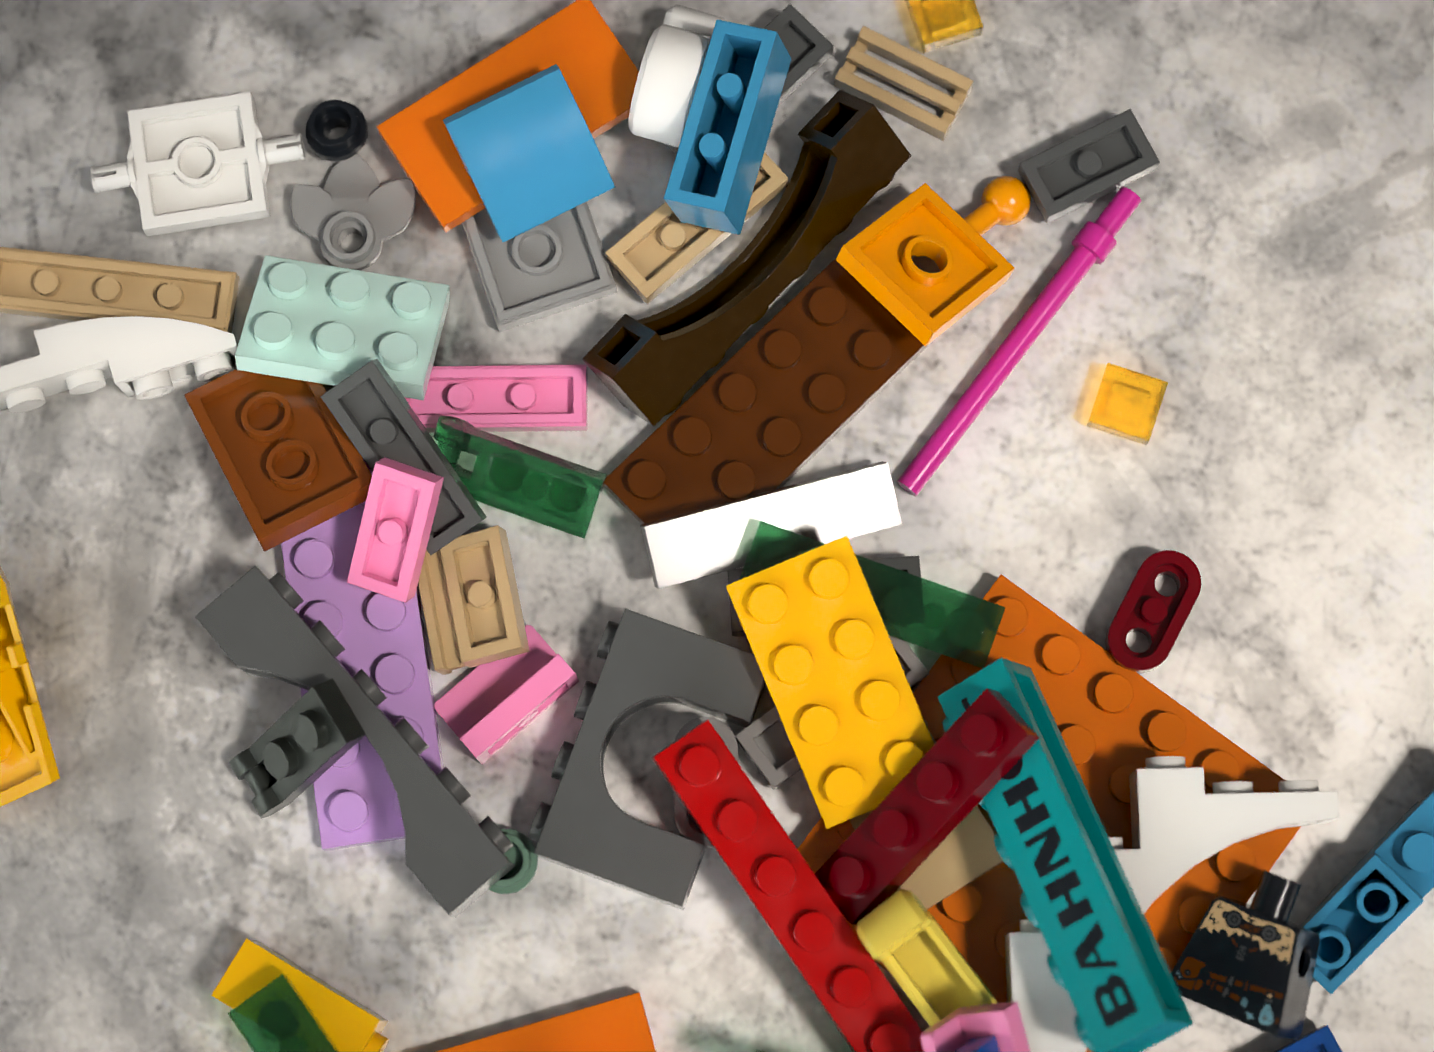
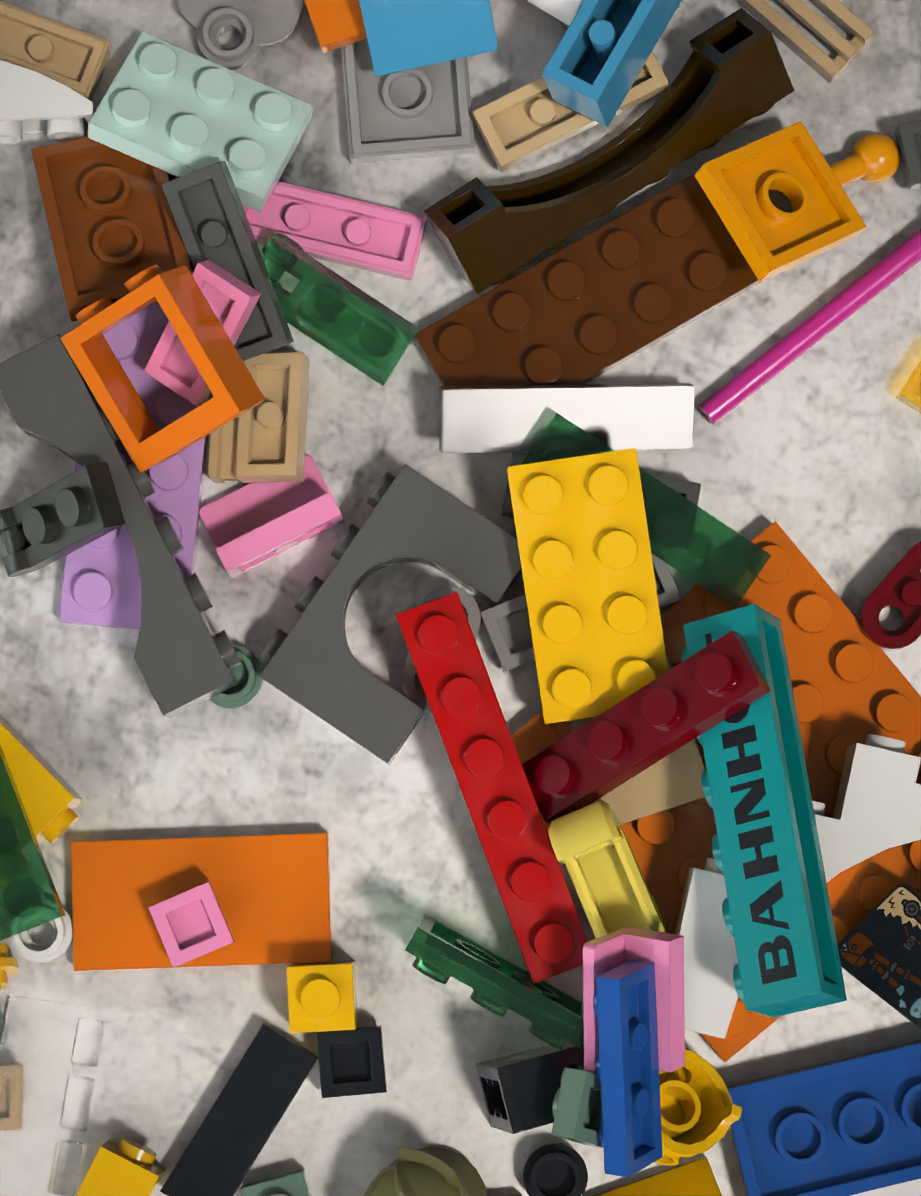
camera: 10 degrees right, 5 degrees up
none -> orange window [60,264,266,473]

